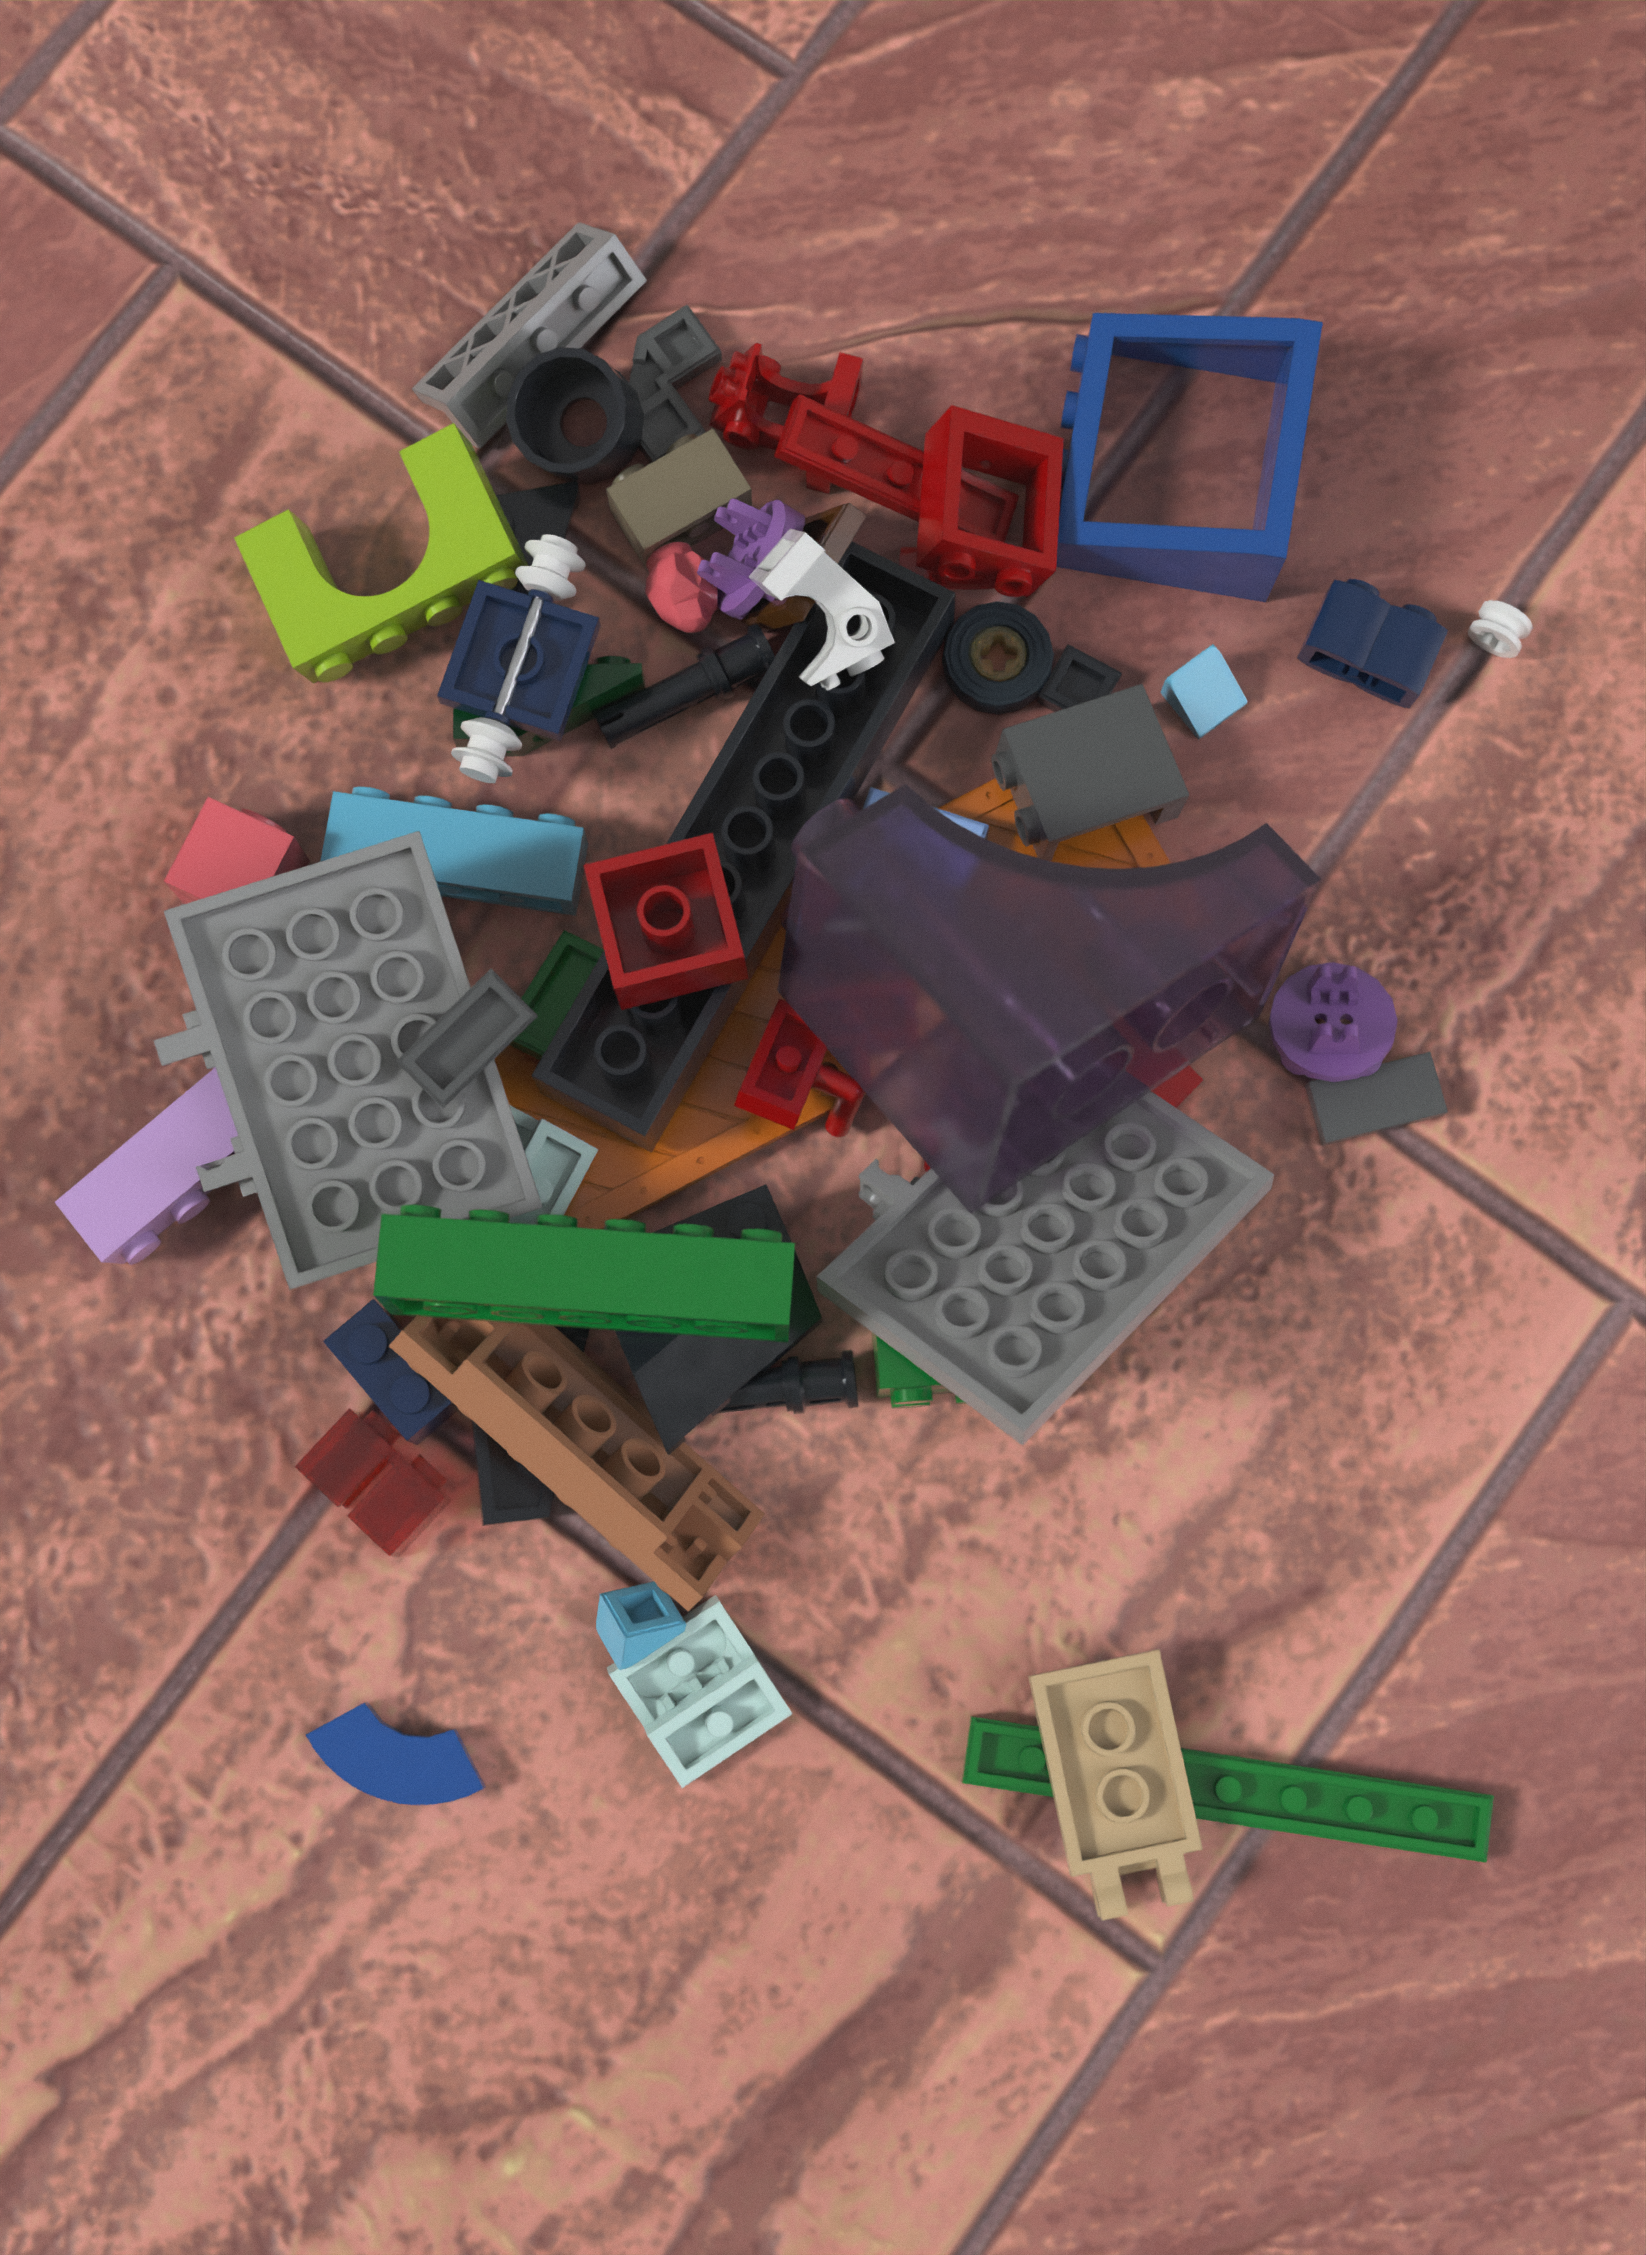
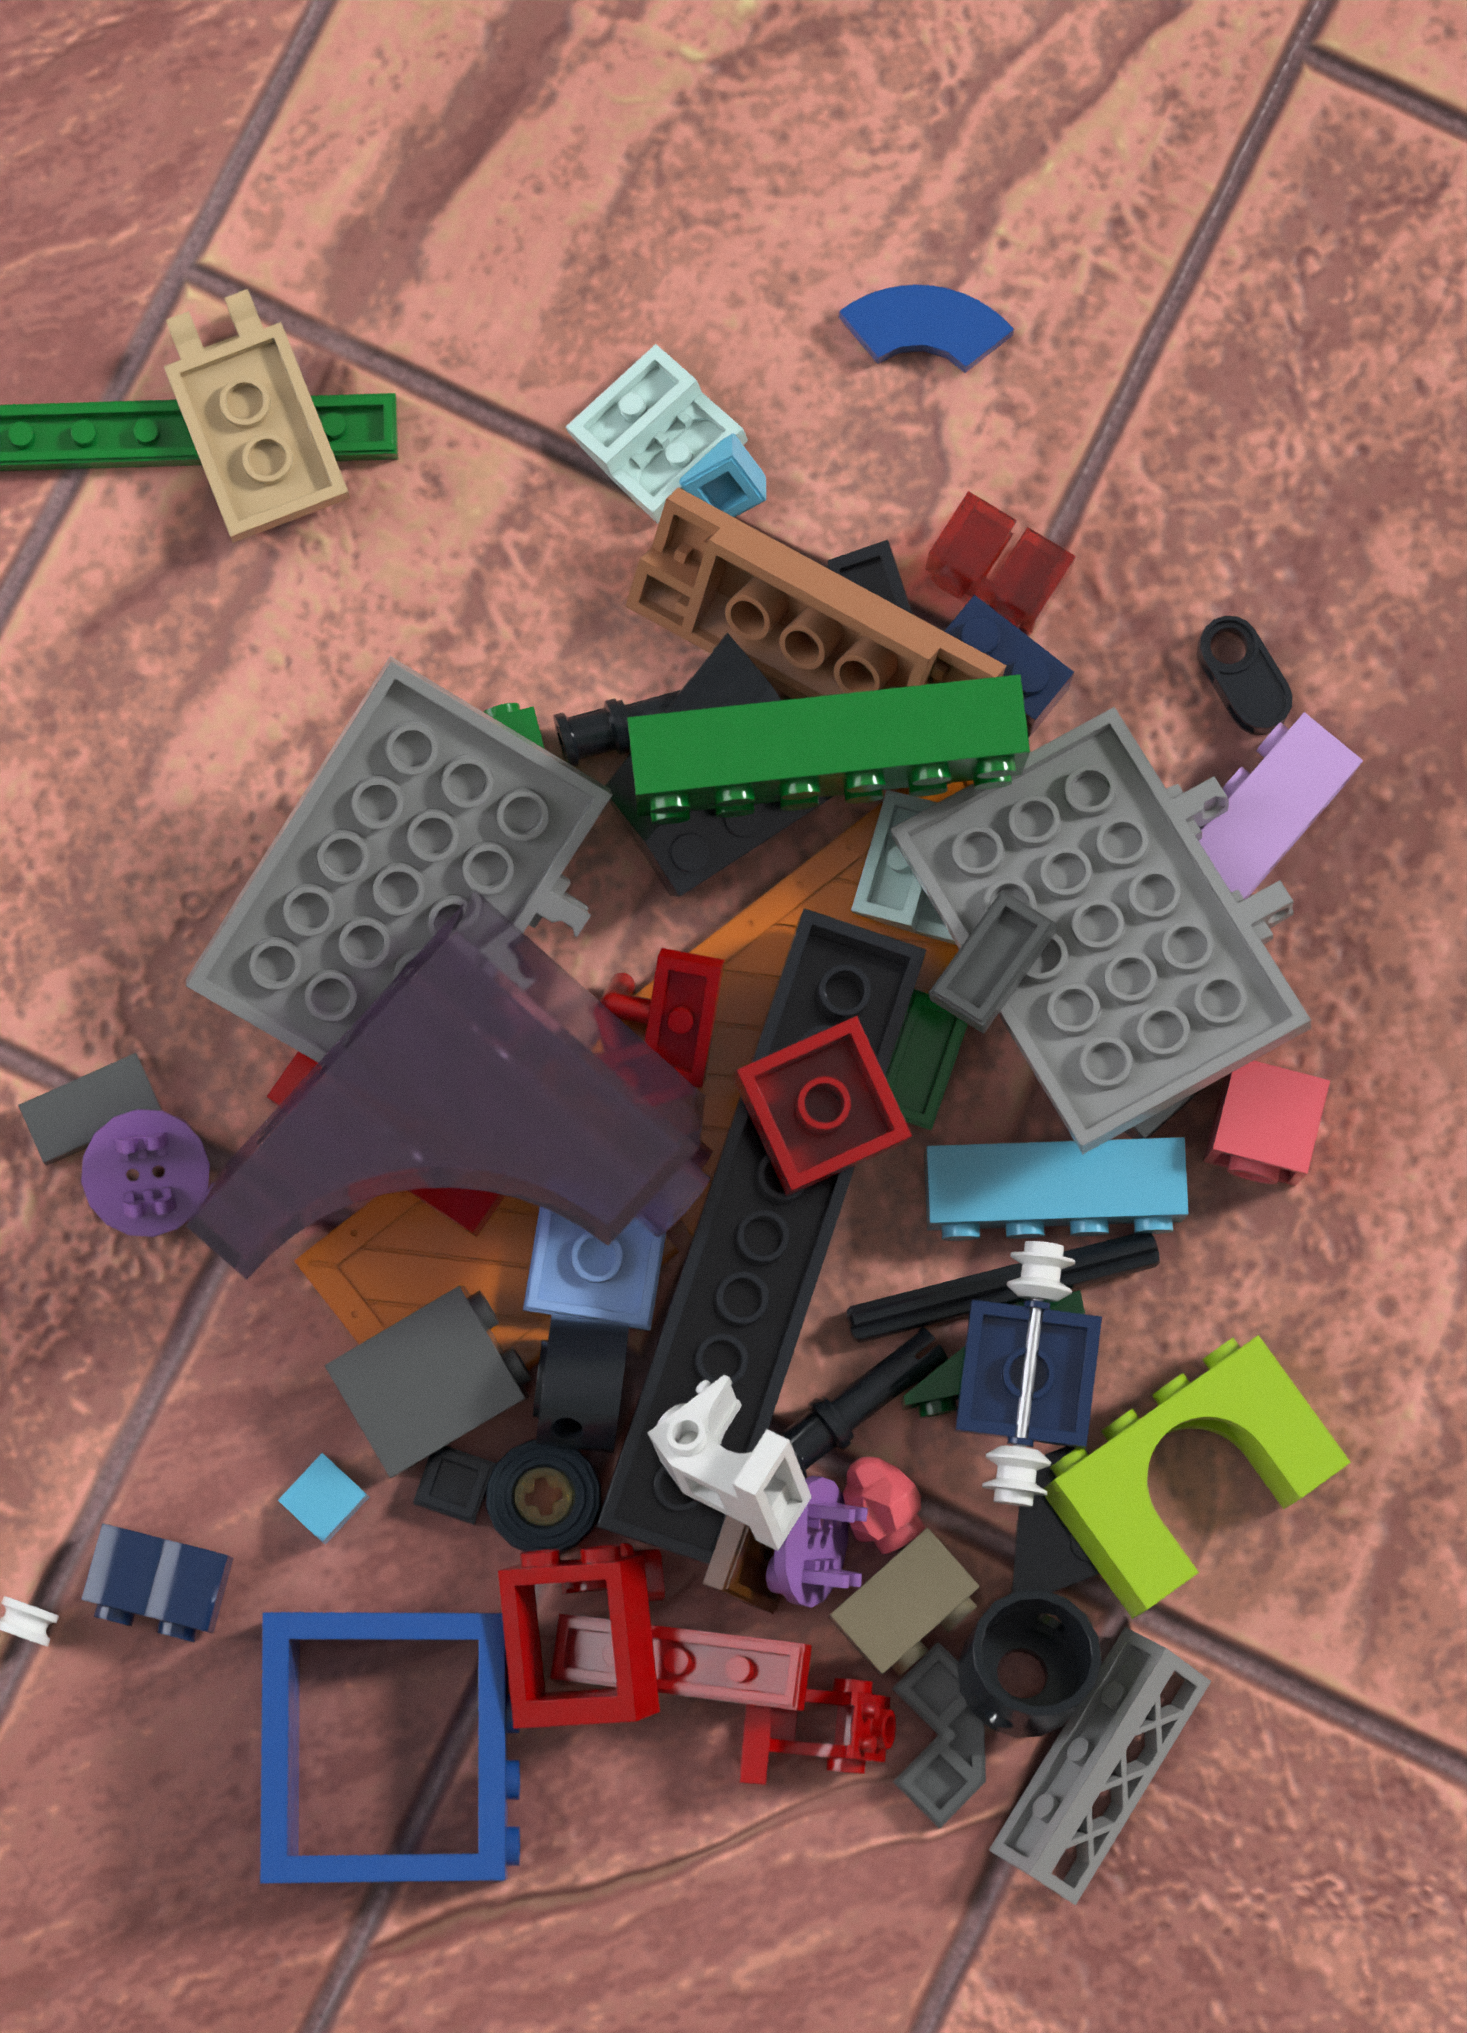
camera: 170 degrees right, 0 degrees up
none -> black piece [532,1314,629,1453]
none -> black axle [847,1233,1160,1343]
none -> black piece [1197,615,1293,735]

